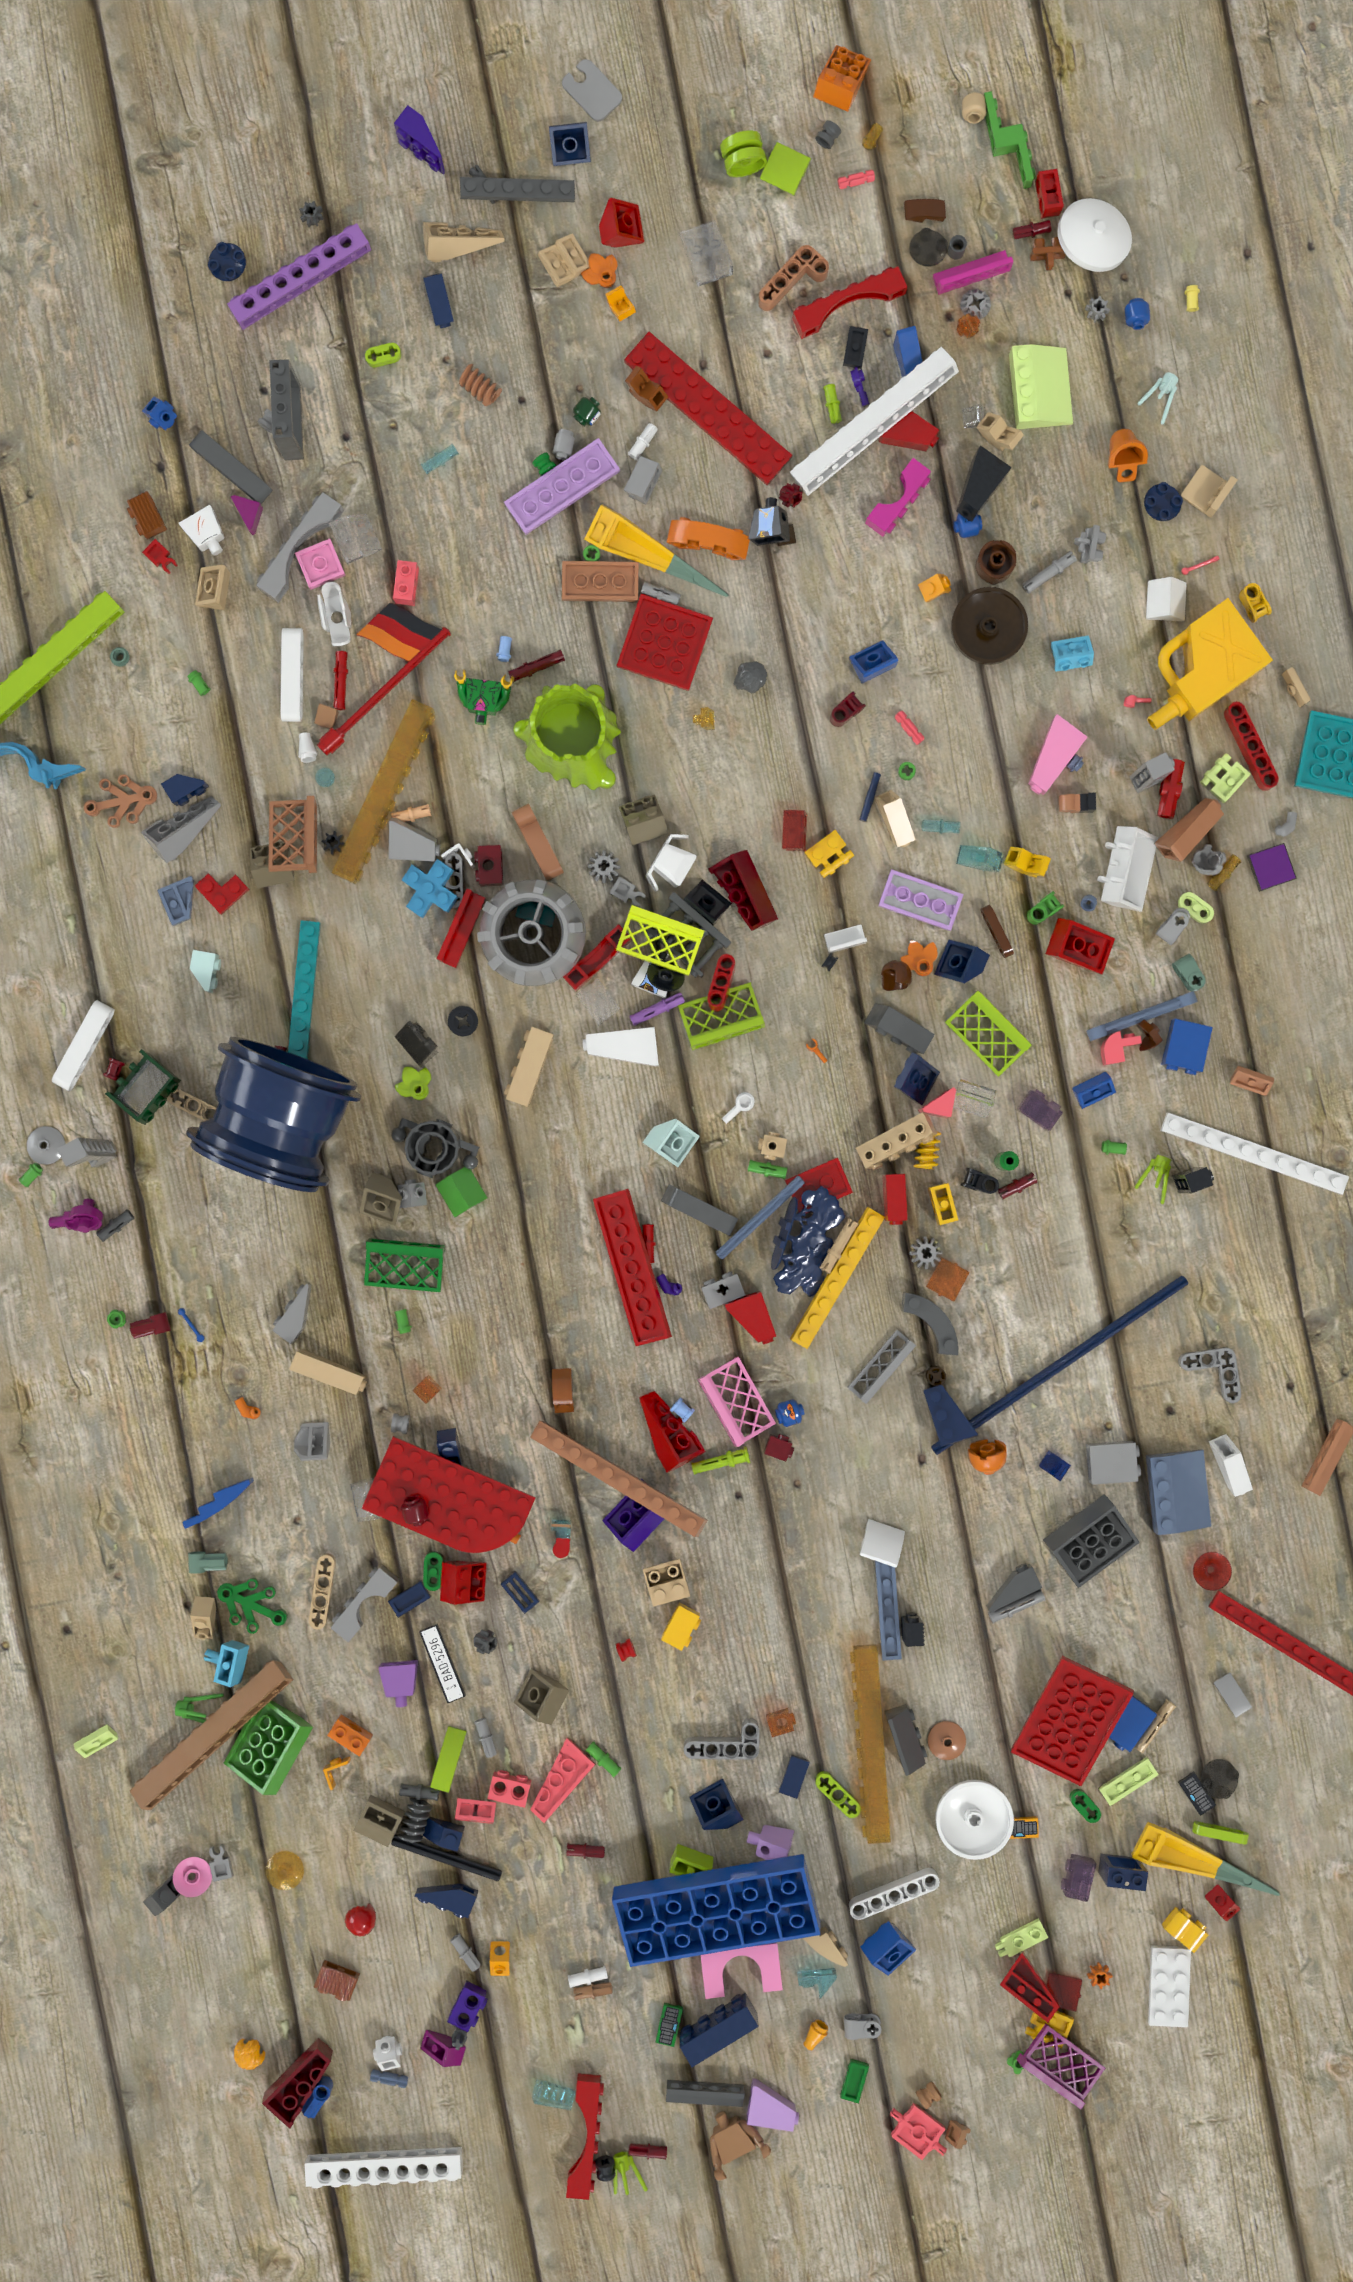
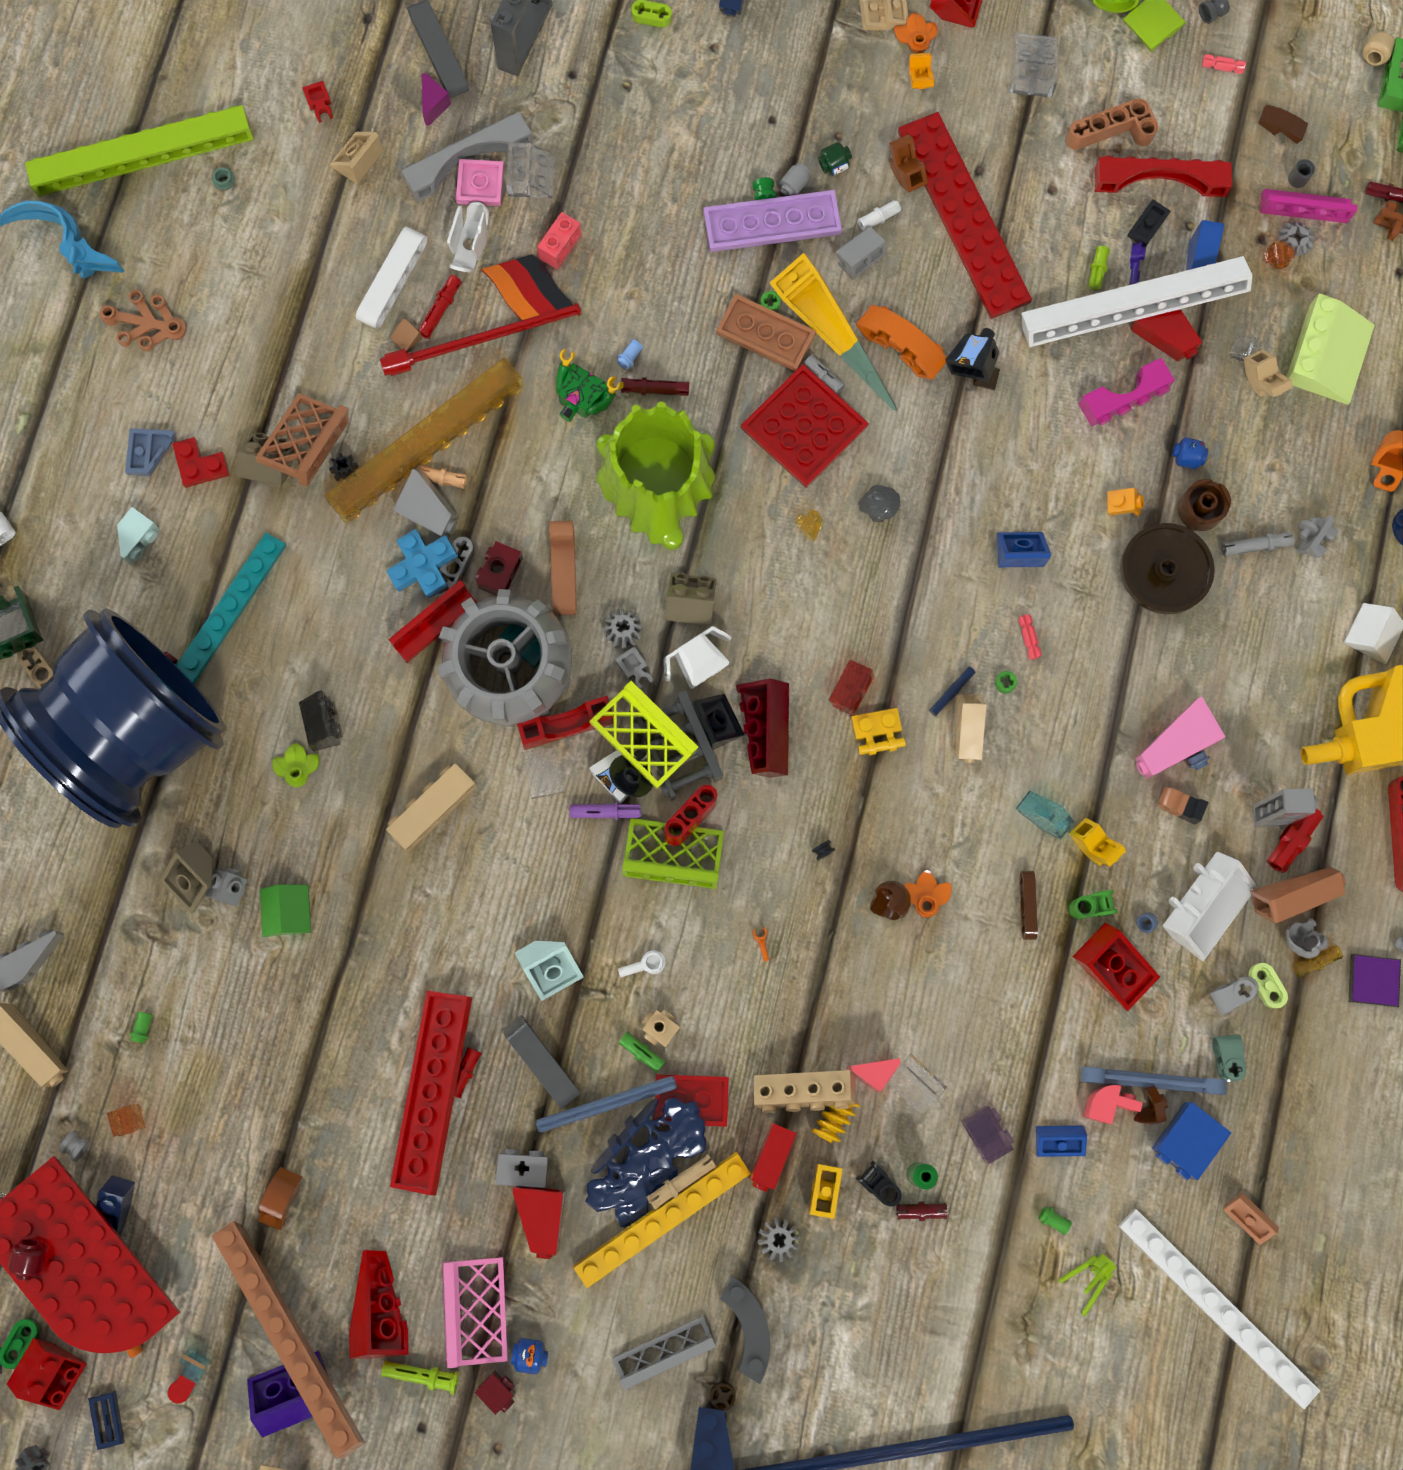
camera: 20 degrees right, 10 degrees down
dark orange brick [127,491,167,540] -> none
light grey wedge [141,796,221,863] -> none
dark blue slope [161,774,209,806] -> none
white torso [179,505,225,556] -> none
bright green pin [187,670,211,696] -> none
white cone [298,732,317,763] -> none
clear light blue plate [315,768,335,787] -> none
green fence [364,1238,445,1292] -> none
dark grey piece [391,1118,480,1178] -> none
clear light blue pin [421,443,459,475] -> none
white bracket [441,843,475,869] -> none
black gear [448,1006,479,1037] -> none
nougat piece [459,364,502,407] -> none
white slope [583,1027,659,1067] -> none
dark purple arm [656,1273,682,1296] -> none
light blue bush [670,1397,695,1423] -> none
dark red gear [779,483,803,508] -> none
white panel [824,924,867,953] -> none
dark red piece [830,691,866,727] -> none
clear yellow pin [862,123,883,150] -> none
dark grey wedge [864,1003,935,1054] -> none
piece [878,869,964,931] -> none
dark blue plate [894,1052,940,1106] -> none
clear smoke dish [909,228,948,267] -> none
clear light blue axle [921,819,960,834] -> none
clear orange piece [926,1257,970,1302] -> none
dark blue slope [934,939,990,984] -> none
lime fence [945,990,1032,1077] -> none
black slope [956,445,1012,522] -> none
medium azure bracket [1051,635,1094,672] -> none
coral hand [1124,695,1152,708] -> none
black brick [1172,1167,1214,1194] -> none
yellowish green plate [1200,753,1251,803] -> none

